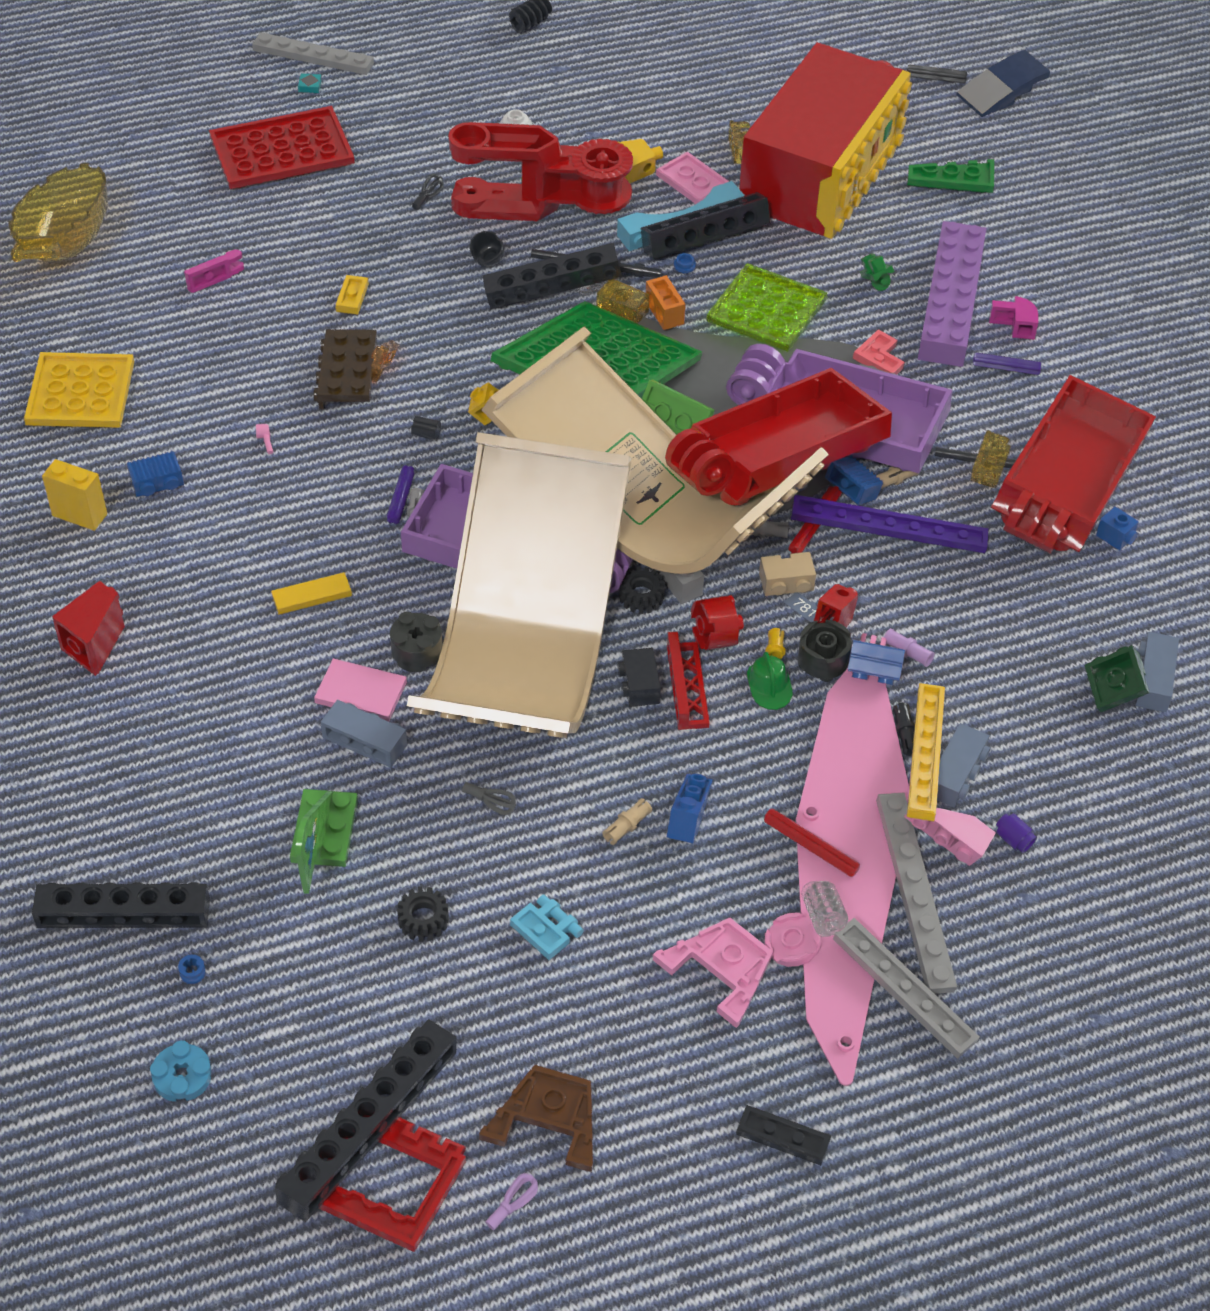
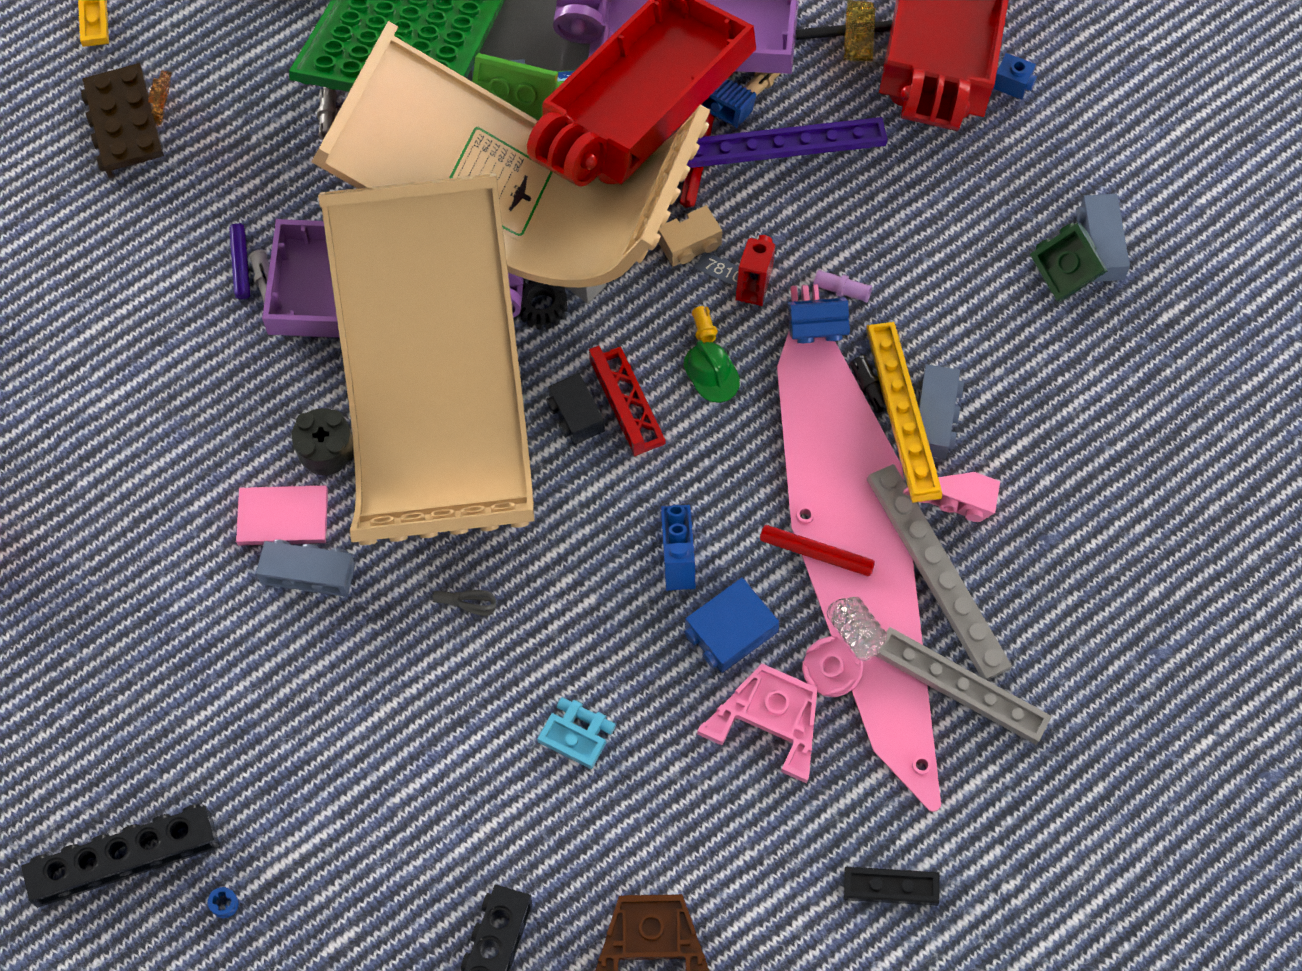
camera: 15 degrees left, 15 degrees up
bright pink hand [256,424,273,454] -> none
yellow tile [271,572,352,615] -> none
bright green piece [290,789,358,894] -> none
black tyre [397,887,449,942] -> none
black piece [411,416,441,440] -> none
yellow brick [468,382,499,425] -> none
tan pin [602,798,652,845] -> none
red brick [691,595,744,650] -> none
pearl dark grey brick [798,620,852,682] -> none
dark purple brick [996,813,1037,853] -> none
none -> blue brick [684,577,780,673]

